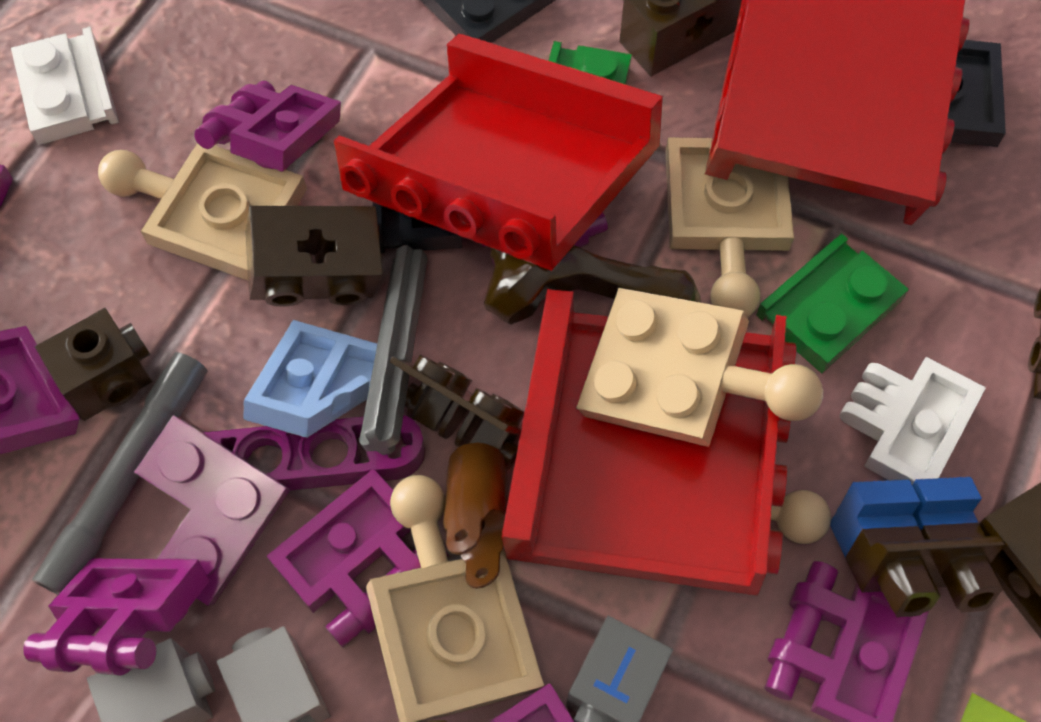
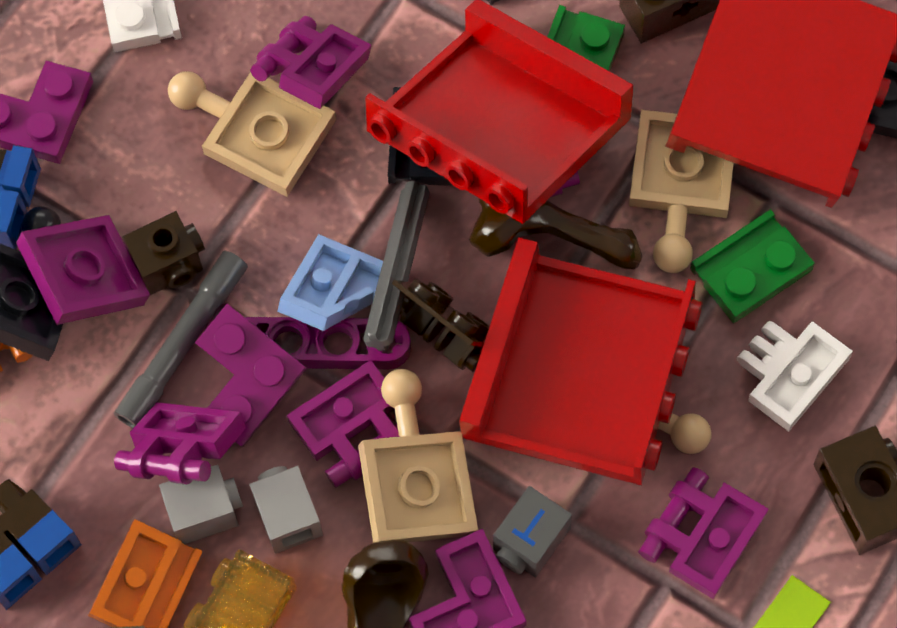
camera: 10 degrees right, 5 degrees up
dark brown brick [245,206,383,307] -> none
reddish brown piece [443,442,507,589] -> none
tan plate [576,288,823,447] -> none
dark brown hips [830,477,1005,618] -> none

